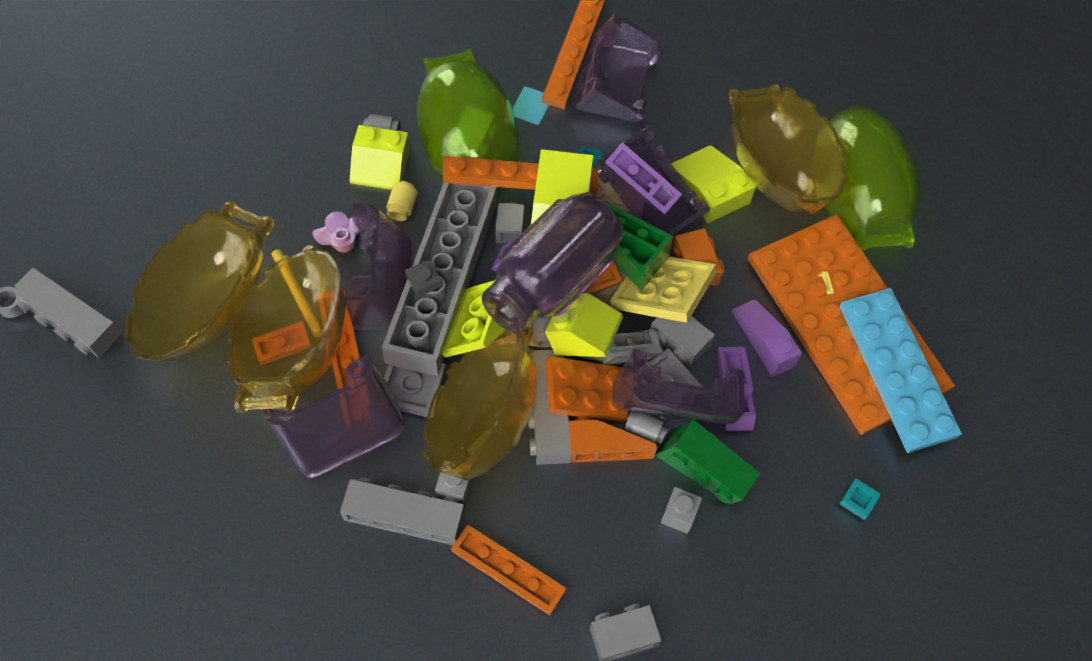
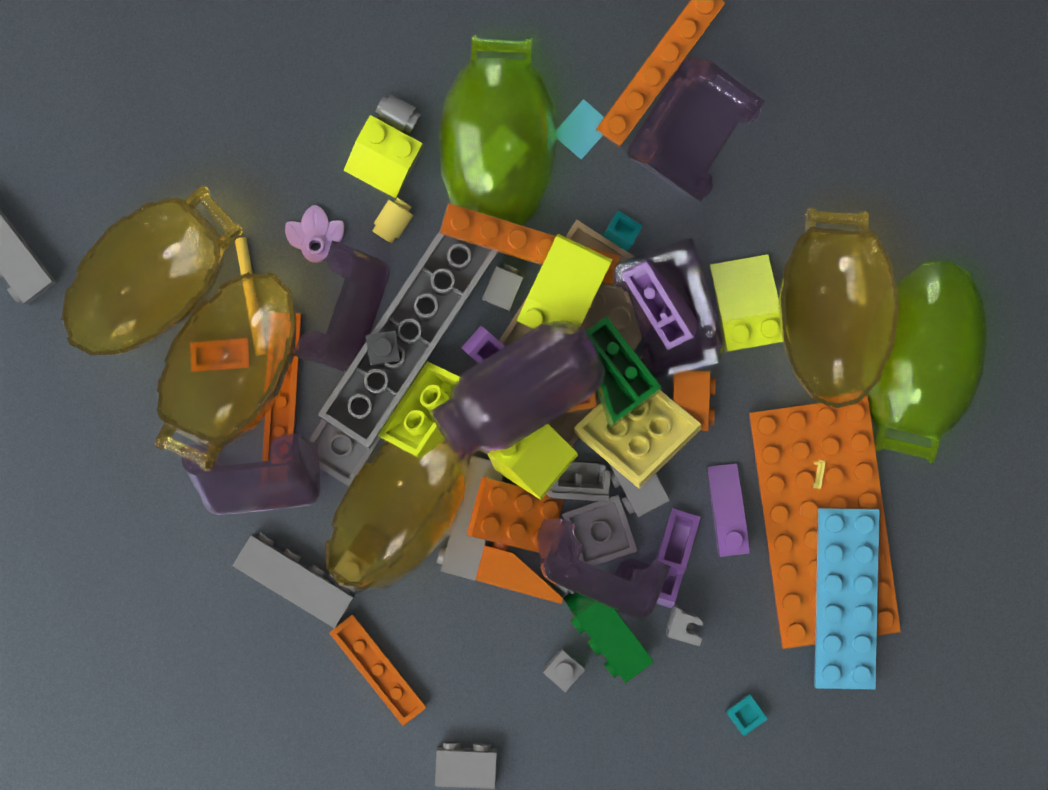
camera: 25 degrees right, 25 degrees up
none -> light grey hinge [665,604,703,647]

